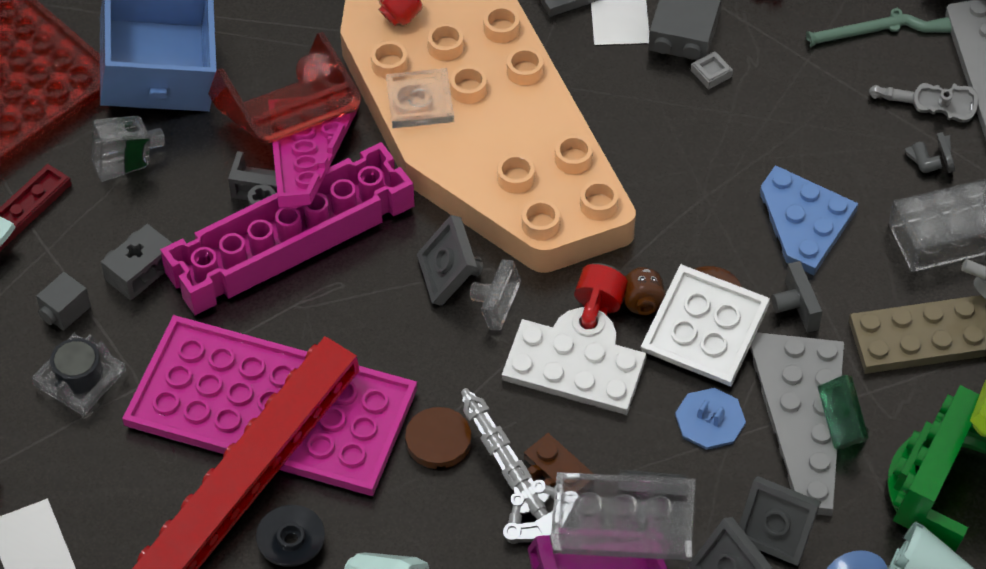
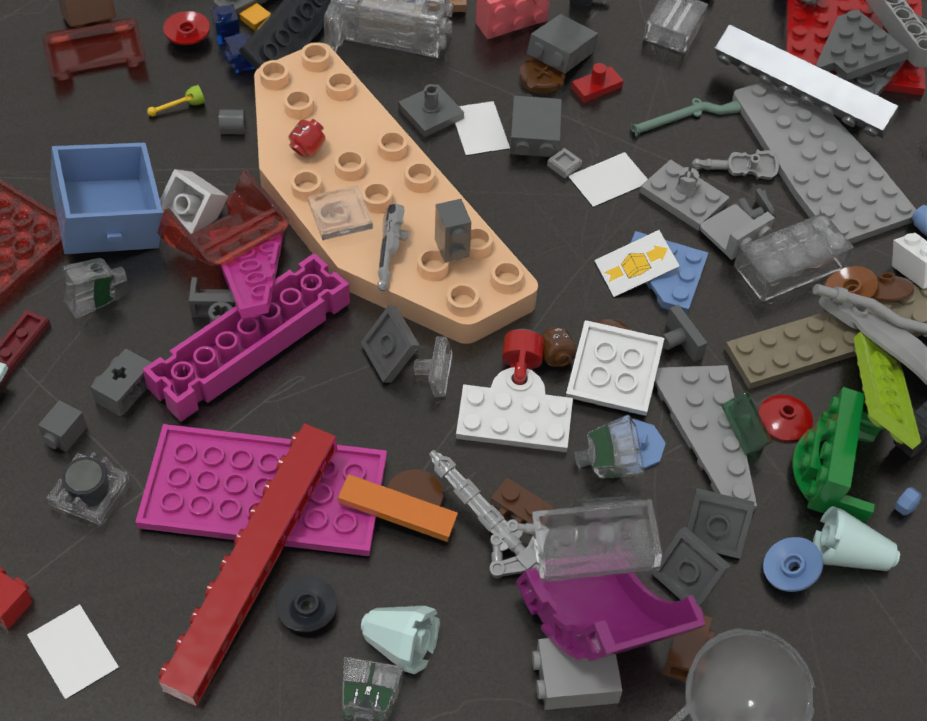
camera: 15 degrees left, 0 degrees up
none -> white slope [160,169,228,239]
none -> orange tile [337,474,458,542]
none -> light grey piece [377,203,409,291]
none -> dark grey brick [435,199,472,263]
none -> white sticker [568,152,648,207]
none -> clear torso [575,415,645,478]
none -> white sticker [595,230,679,297]
none -> light grey plate [640,160,730,231]
none -> light grey bracket [700,205,775,260]
none -> red dish [758,395,813,442]

